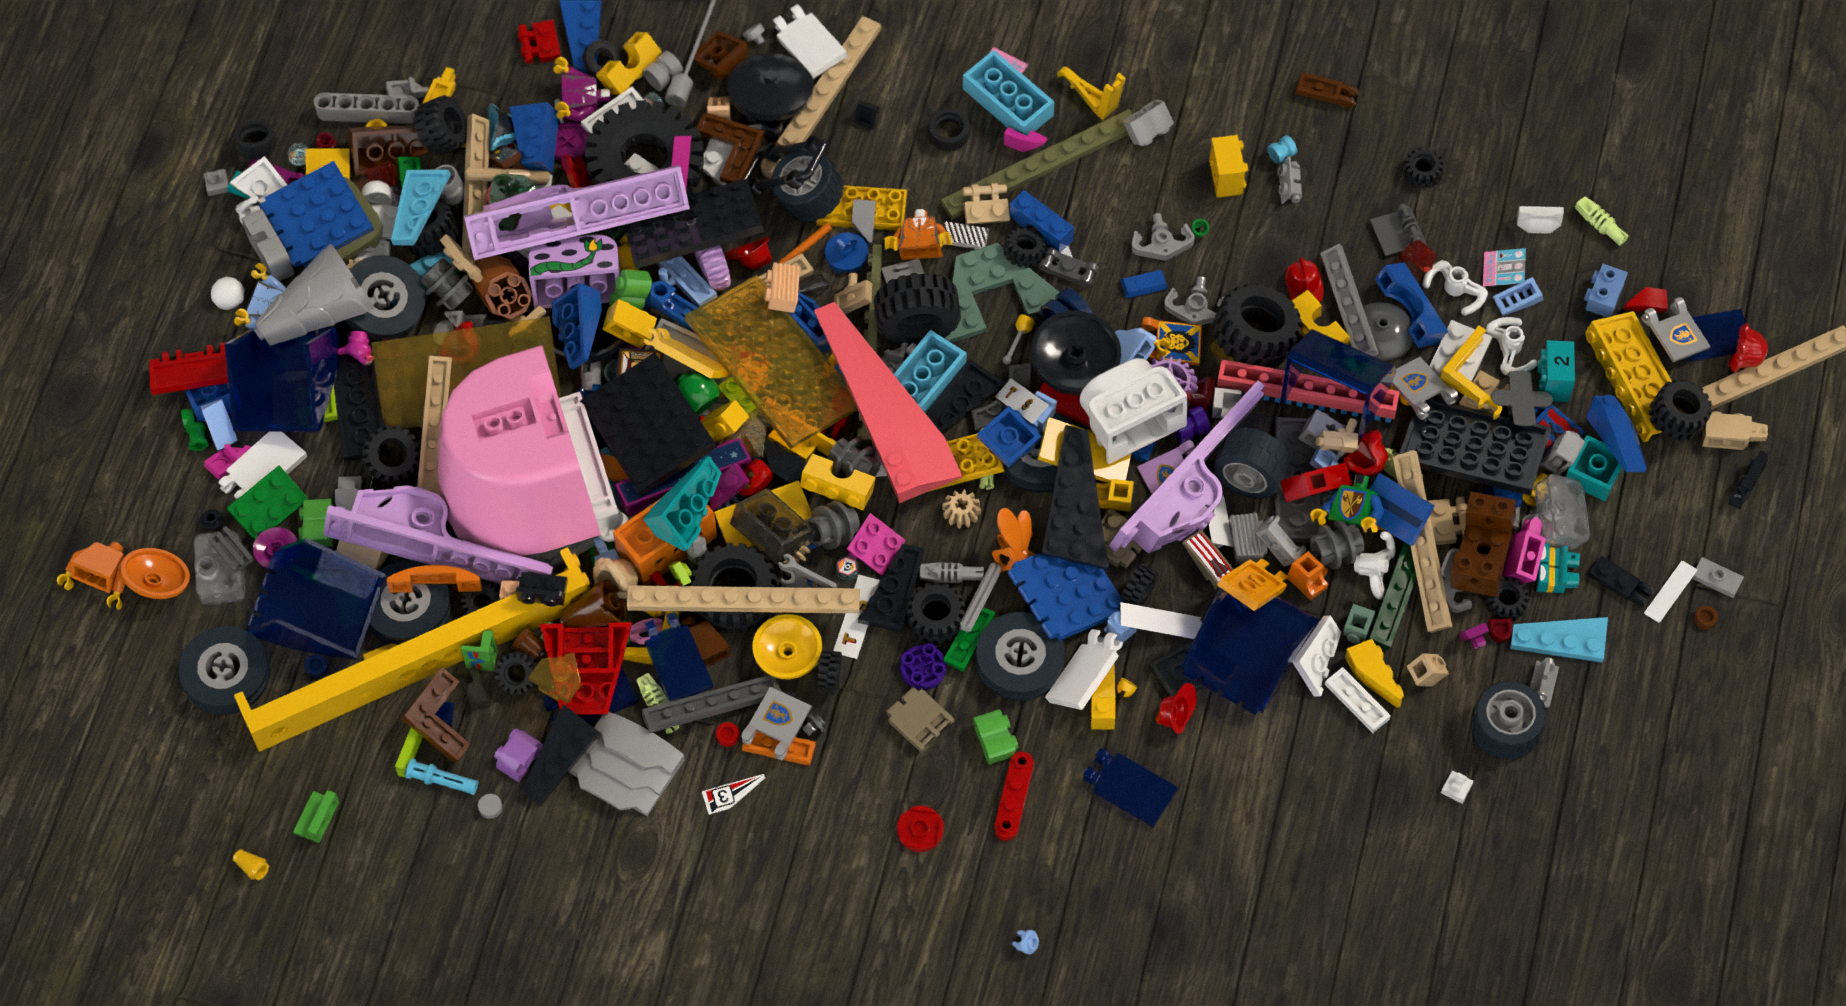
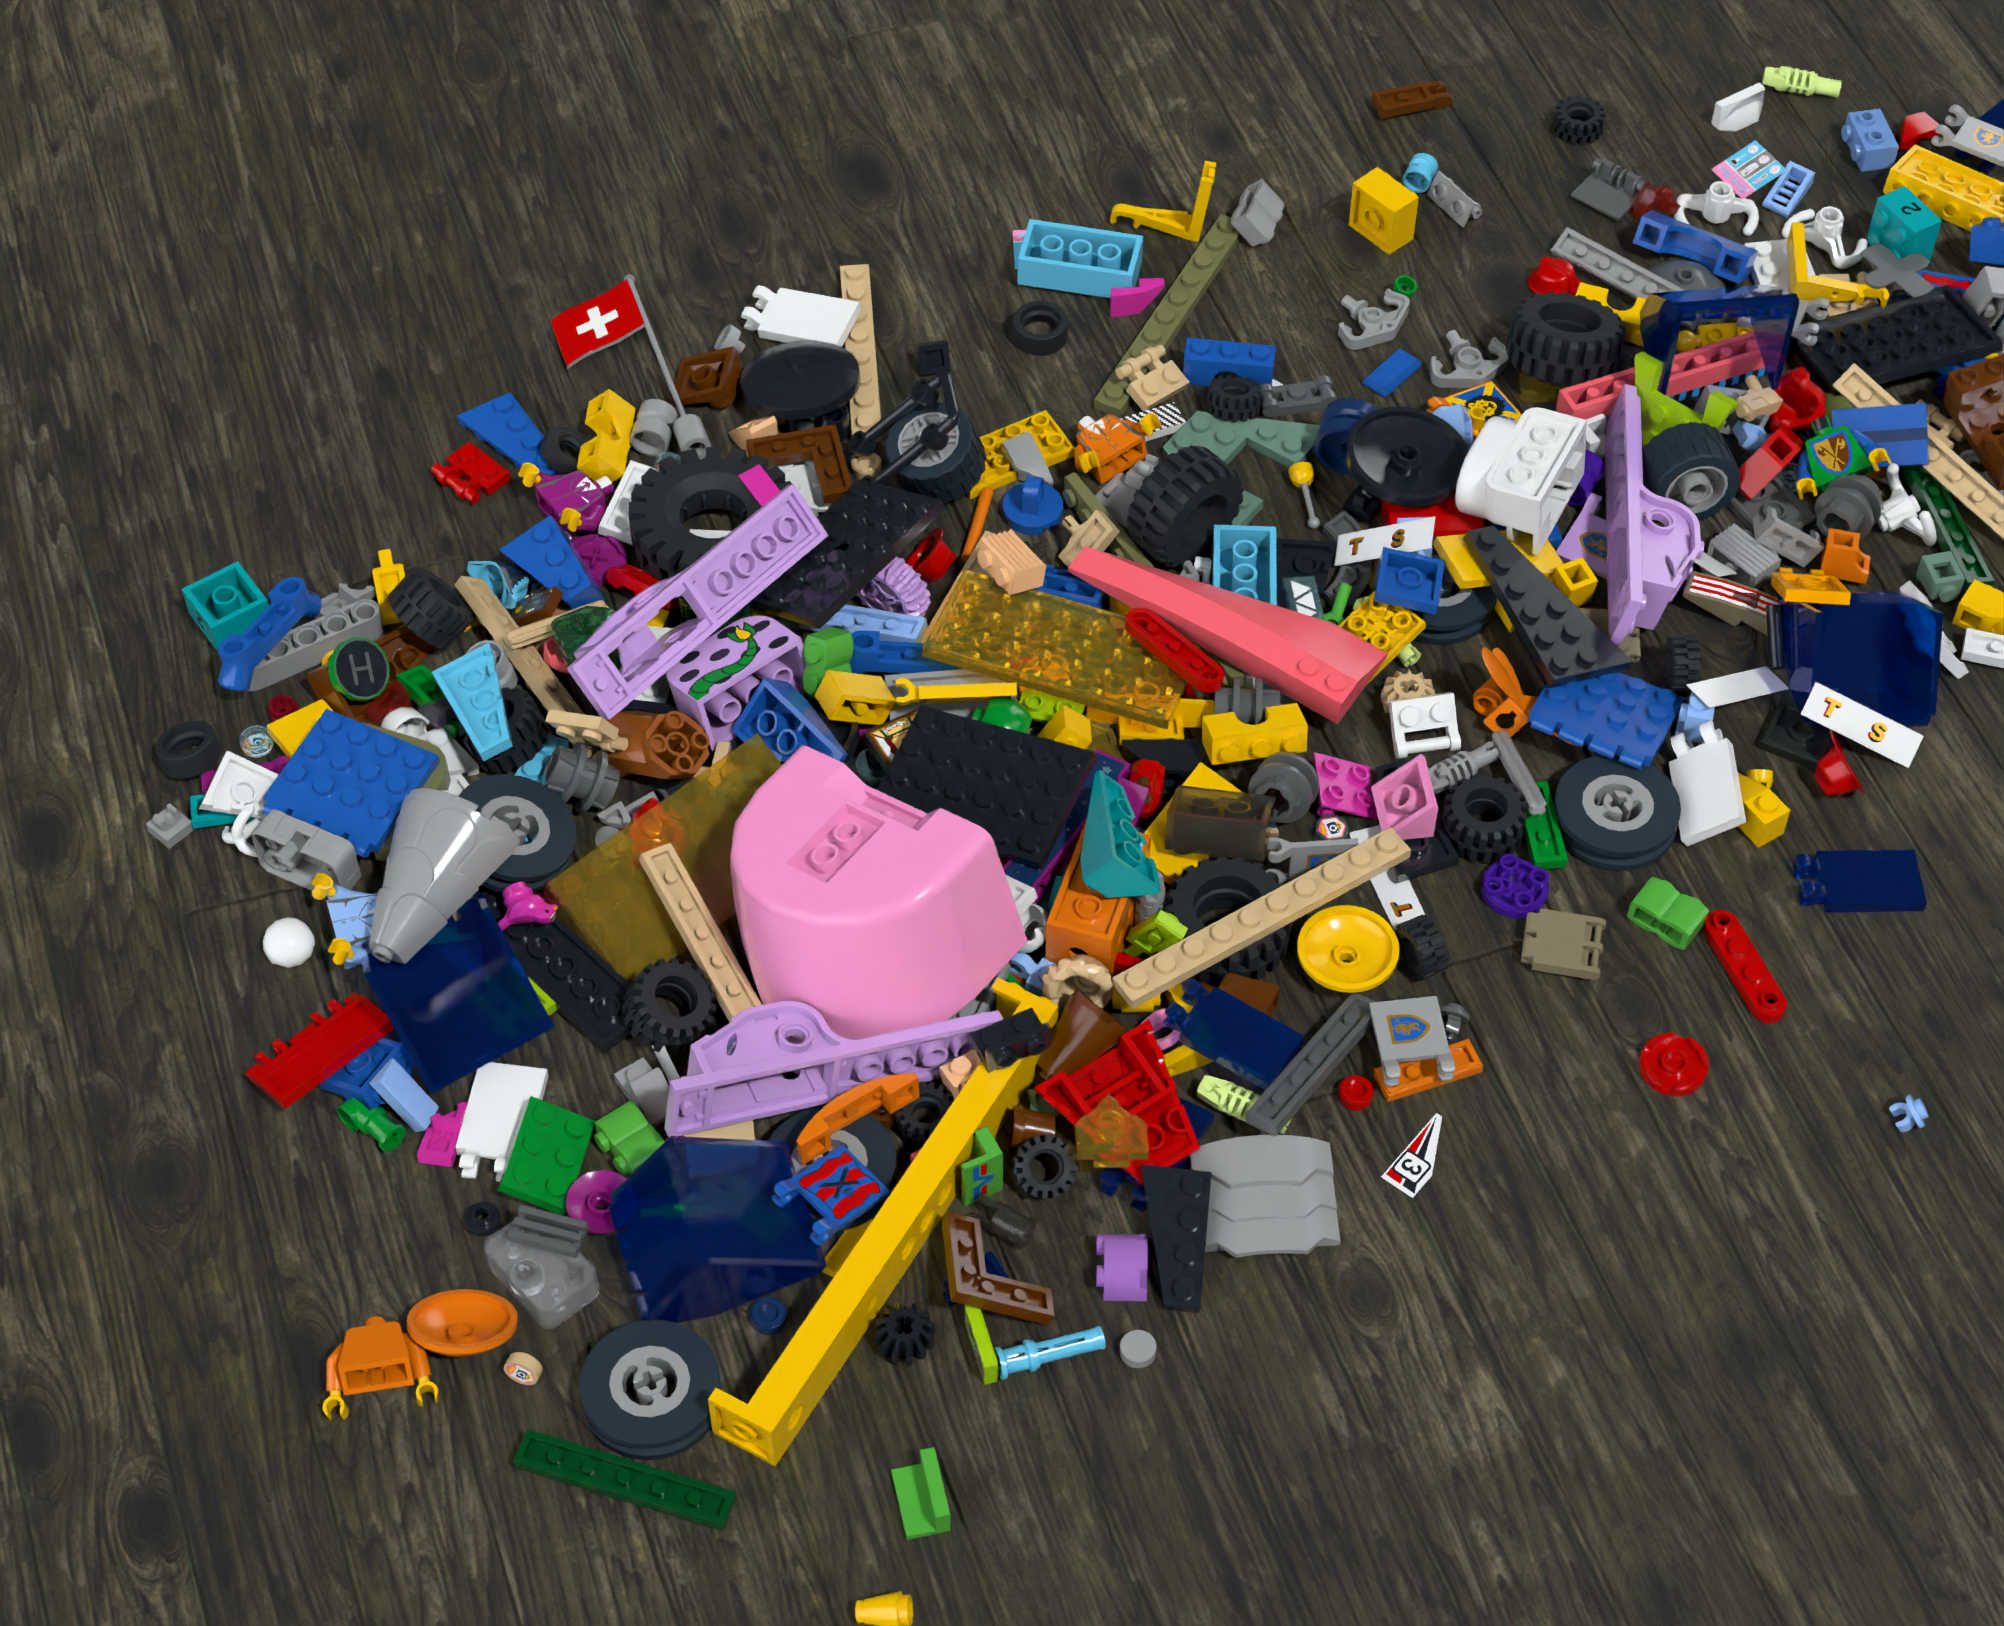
camera: 35 degrees left, 10 degrees down
none -> teal brick [182,561,269,651]
none -> blue plate [217,577,322,692]
none -> black tile [328,637,390,702]
none -> tan tile [504,1352,543,1385]
none -> dark green plate [513,1429,737,1531]
none -> blue flag [772,1144,890,1246]
none -> black gear [874,1302,935,1366]
none -> light grey tile [1124,454,1159,489]
none -> red plate [1125,608,1224,693]
none -> clear light blue tile [1282,576,1325,620]
none -> bright green bar [1318,583,1352,626]
none -> bright pink slope [1371,754,1438,840]
none -> white plate [1388,692,1461,759]
none -> lime wing [1634,351,1739,448]
none -> white sticker [1801,682,1924,768]

